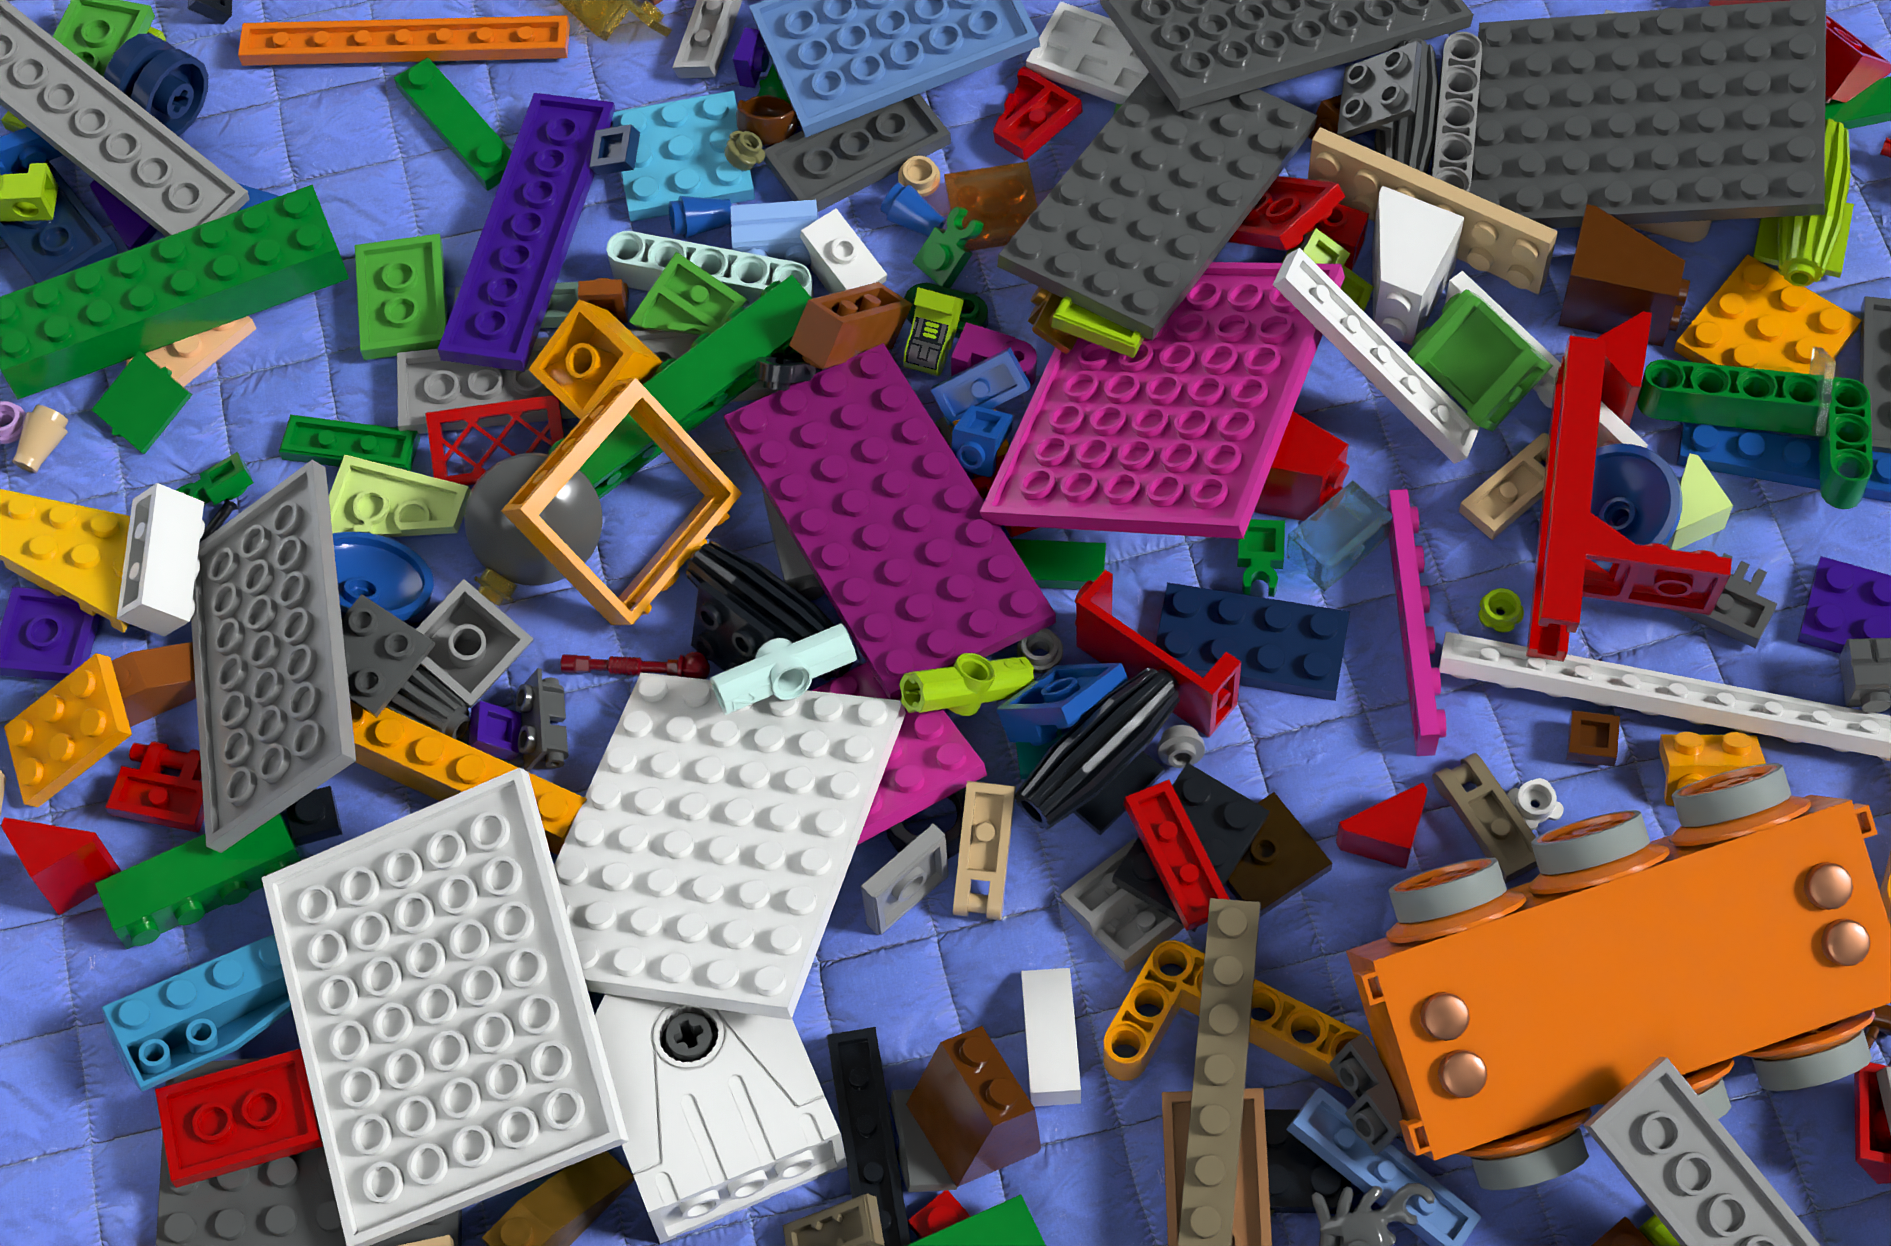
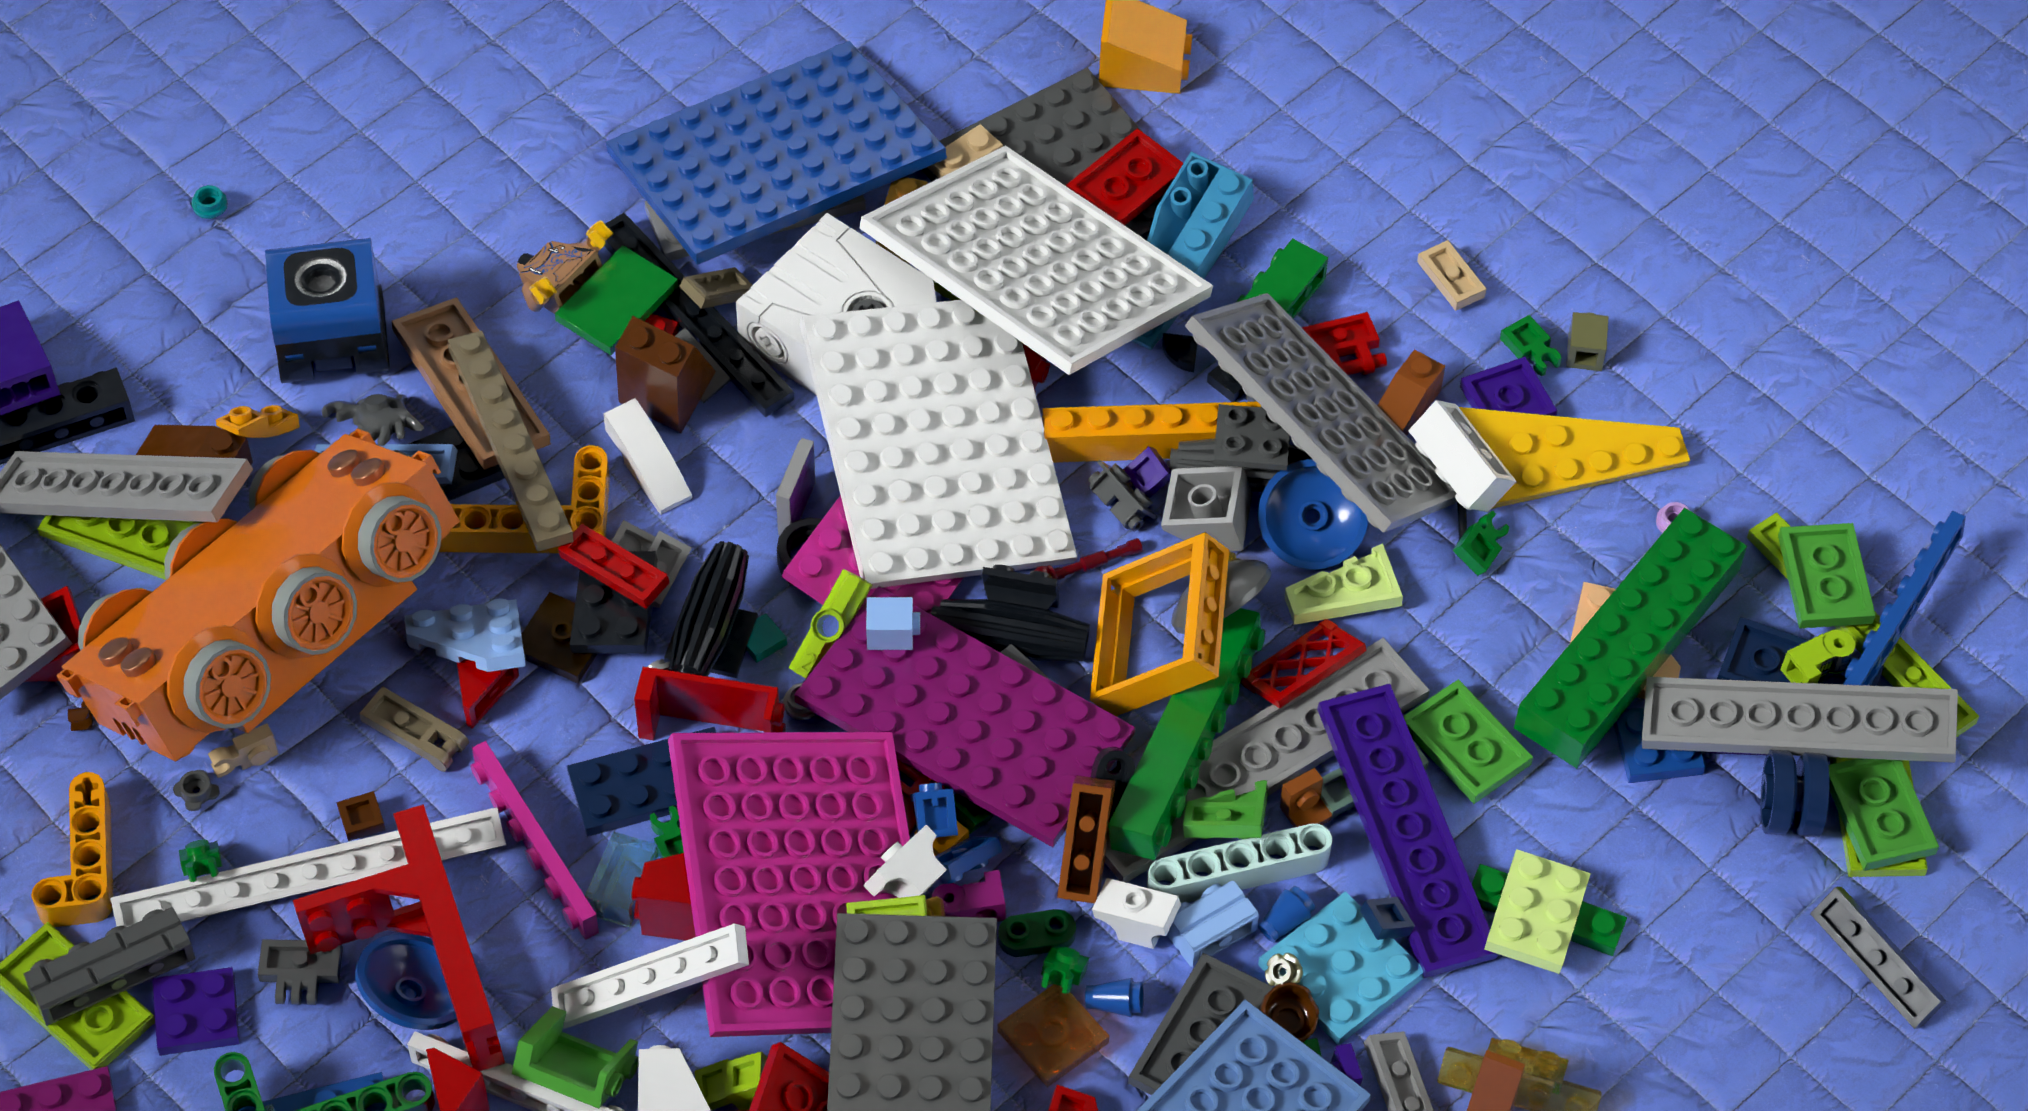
camera: 145 degrees right, 5 degrees down
red slope [1,817,121,916] -> none
light orange plate [4,653,132,807] -> none
tan cone [12,405,68,473] -> none
green piece [91,350,193,454] -> none
orange plate [238,15,570,66] -> none
green tile [279,414,420,471] -> none
light orange slope [528,299,663,420] -> none
light aqua piece [710,623,857,715] -> none
tan plate [898,156,940,197] -> none
lime leg [903,287,964,376] -> none
tan plate [953,781,1016,921] -> none
blue plate [996,663,1128,746] -> none
tan plate [1459,433,1549,540] -> none
lime plate [1478,588,1524,633] -> none
white plate [1507,778,1564,830] -> none
light orange bracket [1659,732,1766,806] -> none
yellowish green slope [1666,453,1733,550] -> none
none -> green plate [179,839,222,882]
none -> light blue plate [405,599,526,672]
none -> white brick [863,825,947,898]
none -> light blue brick [866,597,920,650]
none -> yellowish green plate [1484,849,1591,974]

